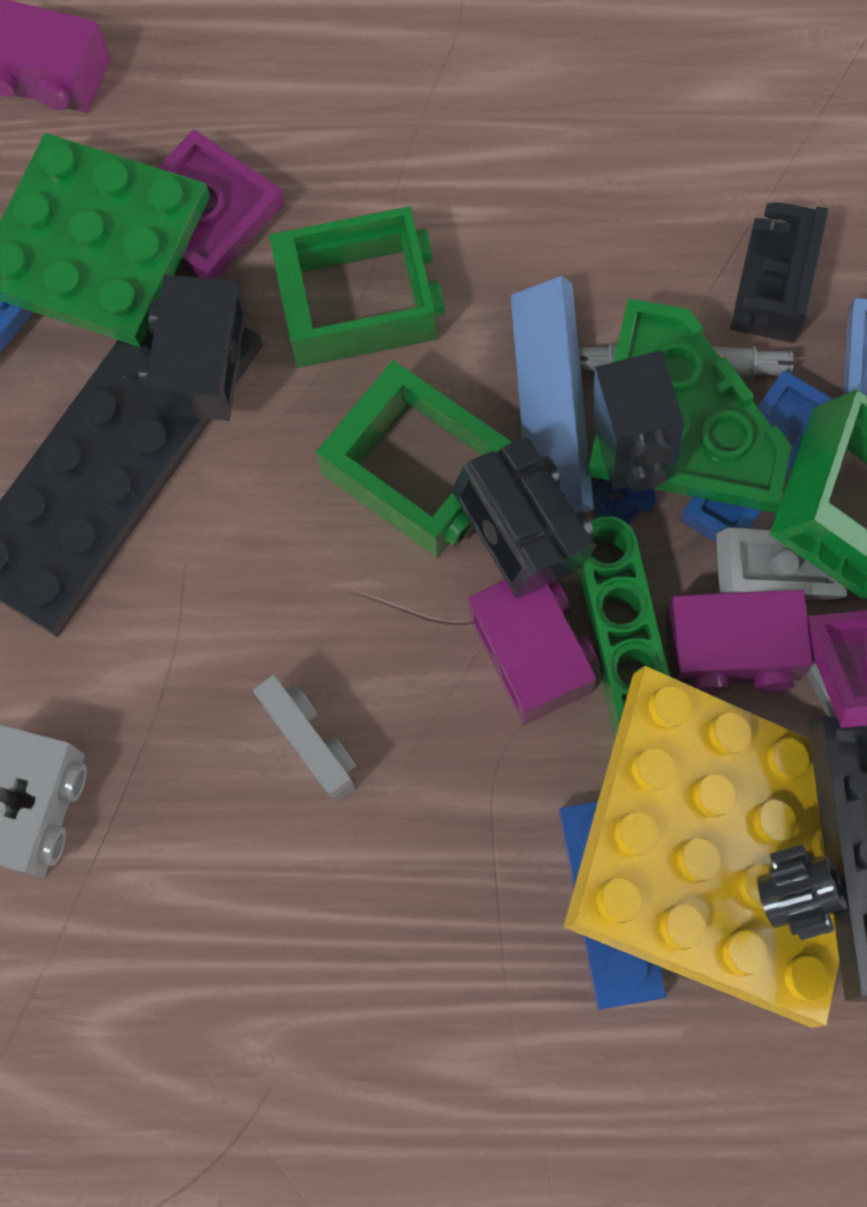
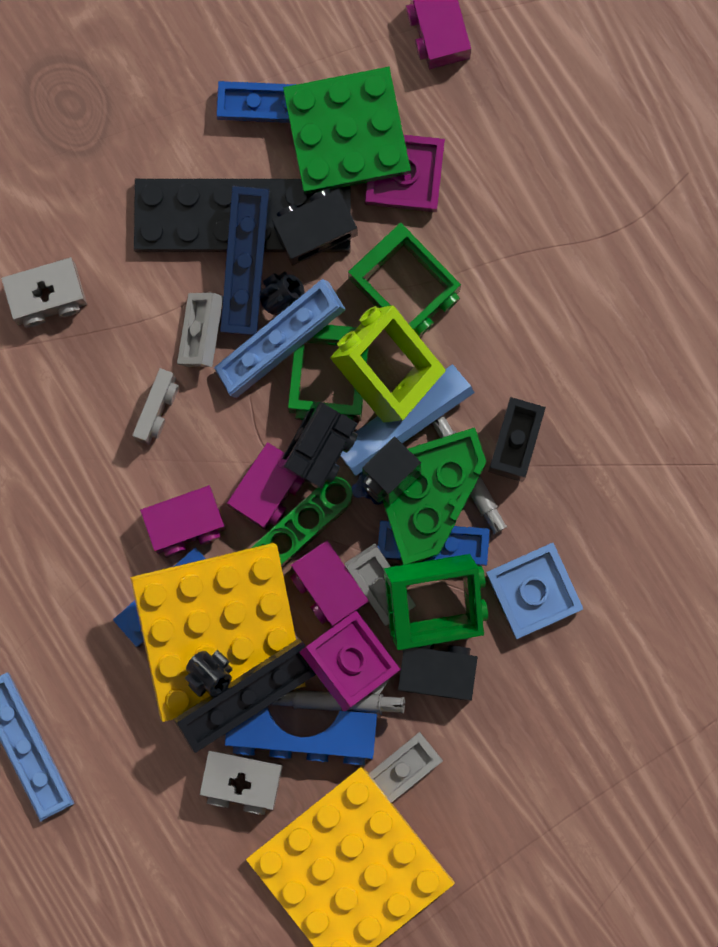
camera: 55 degrees right, 10 degrees up
black hinge [730,202,829,343] -> none
none -> magenta brick [140,485,226,557]
none -> light grey plate [177,293,223,367]
none -> medium blue tile [214,279,346,398]
none -> dark blue plate [220,186,270,335]
none -> black gear [260,271,305,315]
none -> lime window [330,305,446,423]
none -> black brick [488,397,546,482]

